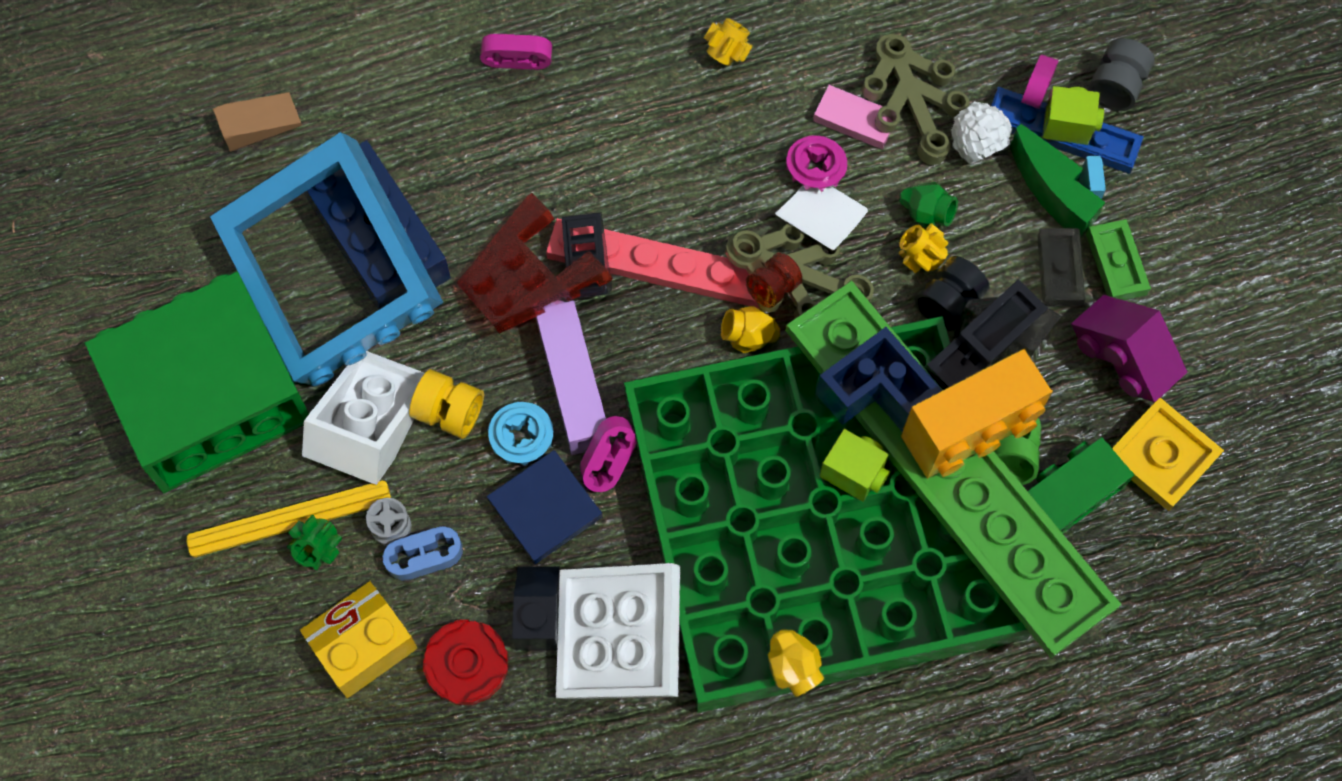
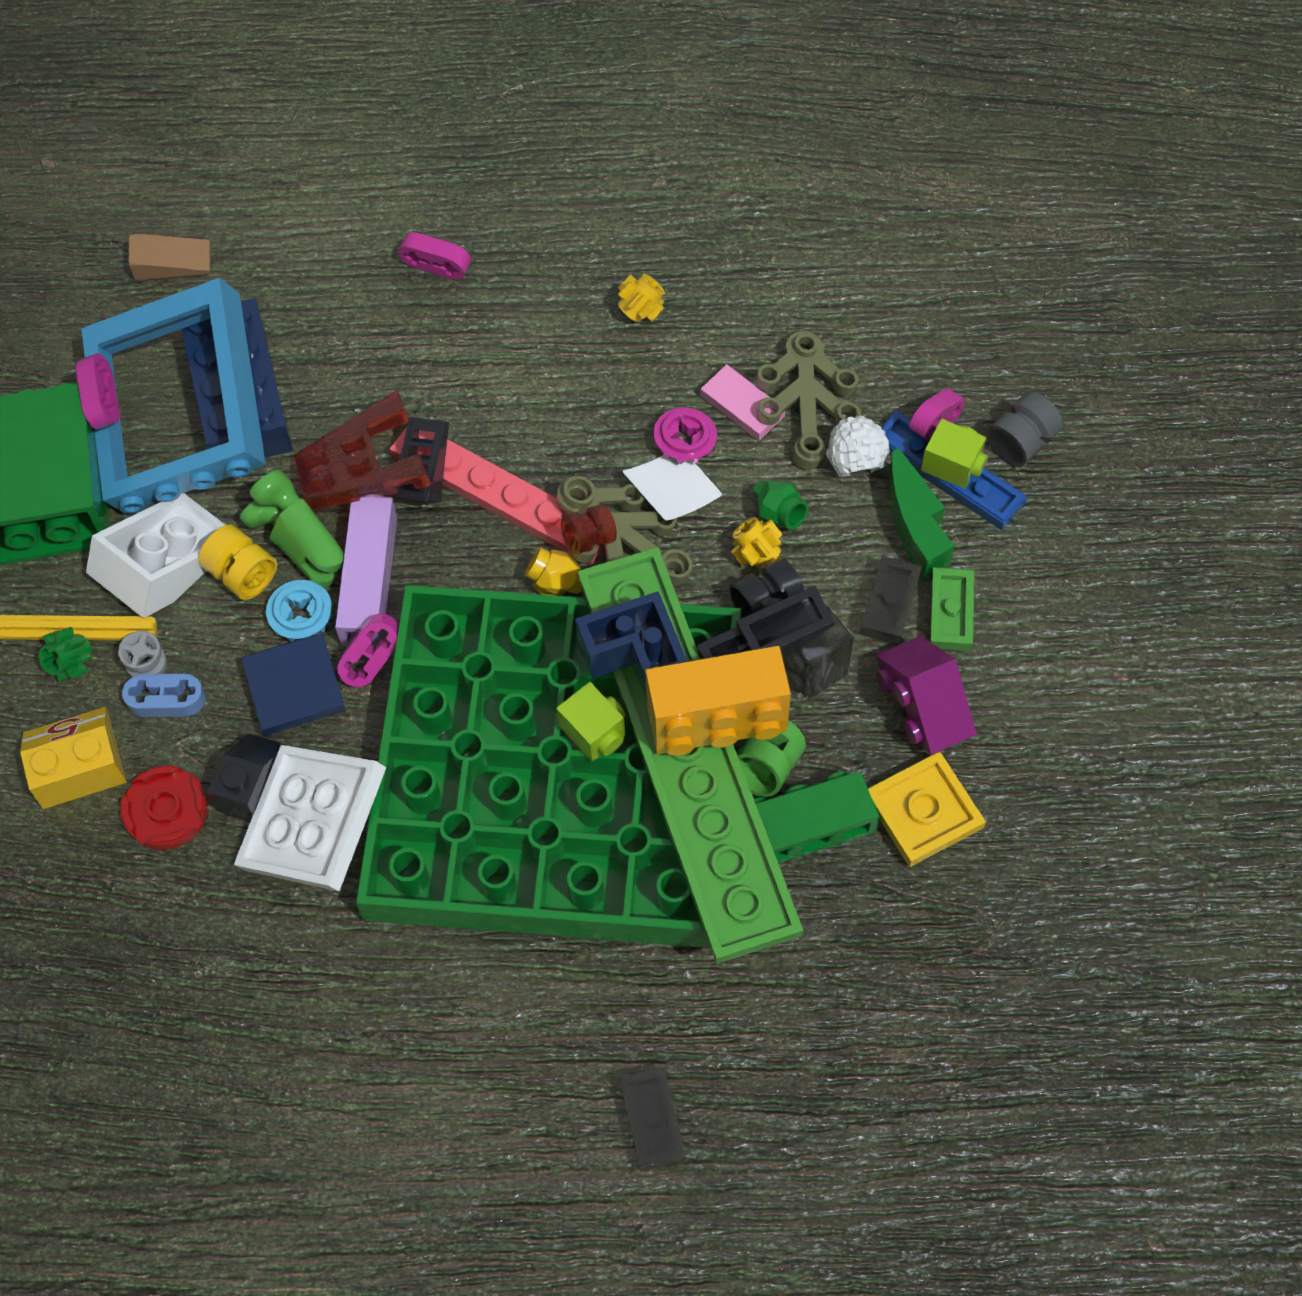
camera: 20 degrees right, 5 degrees down
yellow rock [768,630,824,697] -> none
medium azure tile [1079,156,1106,199] -> none
none -> dark pink beam [76,353,120,430]
none -> bright green piece [240,470,344,588]

